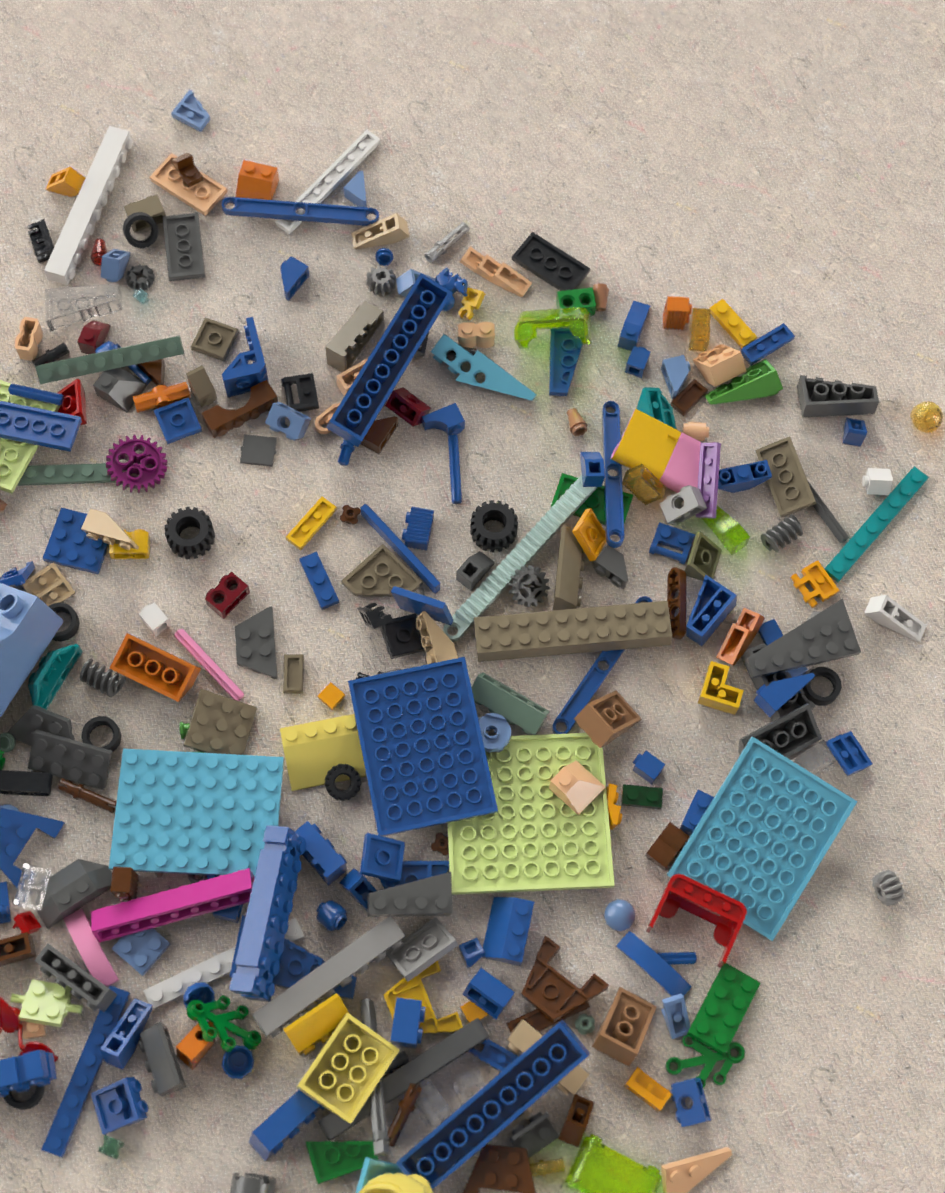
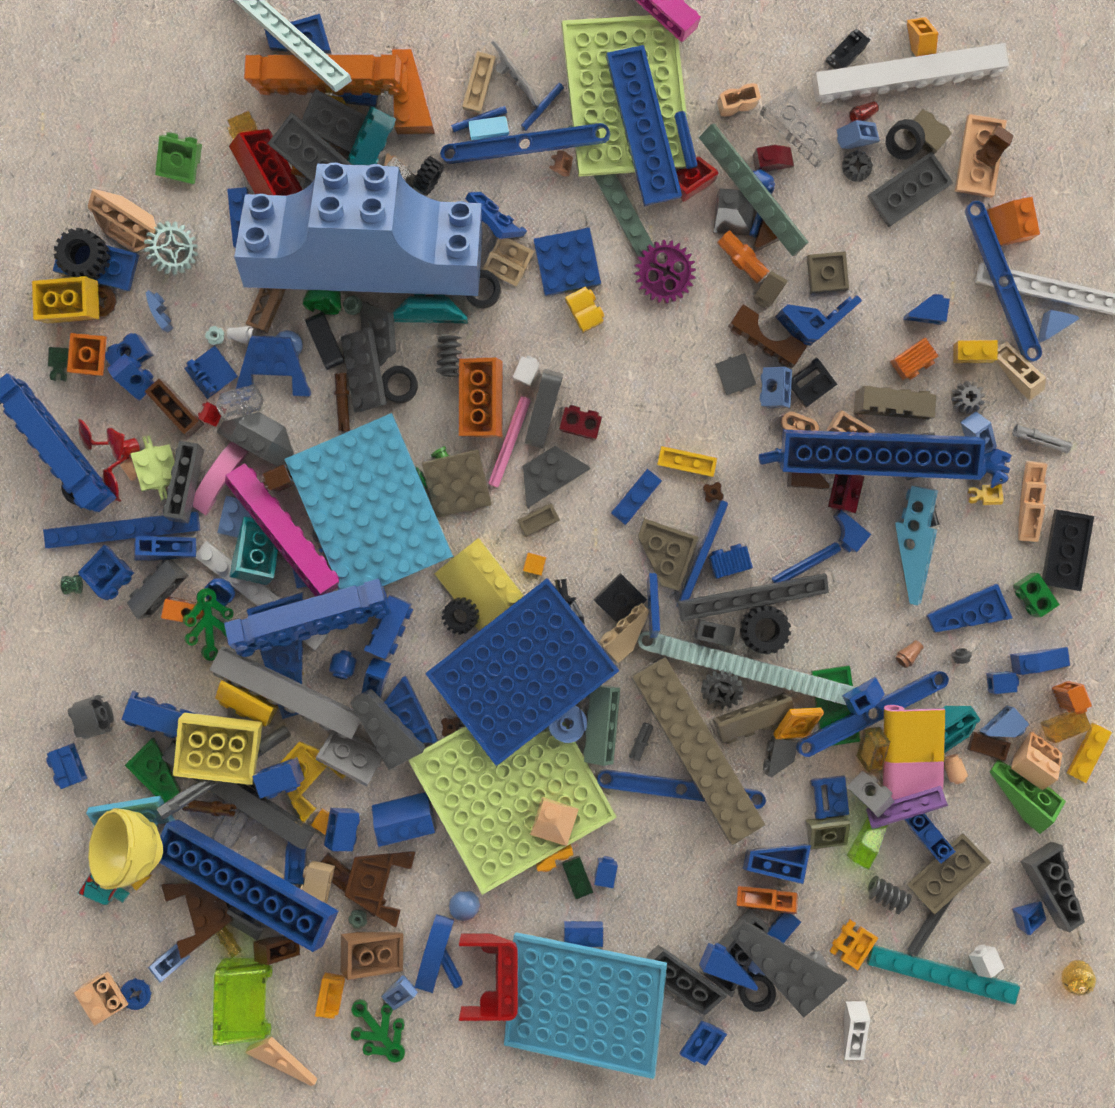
camera: 65 degrees right, 20 degrees up
black pin [32,342,70,366] -> none
tan slope [81,508,139,550] -> none
clear light blue plate [132,288,149,305] -> none
blue plate [154,398,202,444] -> none
black tyre [164,507,215,559] -> none
medium blue wing [171,90,210,132] -> none
blue hair [221,1045,254,1079] -> none
black hinge [357,603,393,629] -> none
blue plate [360,833,405,883] -> none
blue plate [375,248,393,266] -> none
light nougat brick [458,322,495,348] -> none
blue slope [458,938,485,968] -> none
clear neon green windscreen [514,307,592,349] -> none
medium nougat slope [574,690,642,748] -> none
nougat cone [593,283,609,312] -> none
reddish brown brick [645,822,689,870] -> none
reddish brown beam [667,567,687,640] -> none
blue brick [670,1078,712,1127] -> none
green plate [687,963,761,1056] -> none
yellow brick [698,661,744,715] -> none
blue plate [740,323,795,366] -> none
none -> teal slope [230,516,278,585]
none -> dark grey beam [525,369,564,448]
none -> dark grey axle [629,722,653,761]
none -> dark grey tile [678,573,829,621]
none -> orange brick [890,338,938,380]
none -> dark grey plate [952,648,972,664]
none -> yellow brick [953,340,998,363]

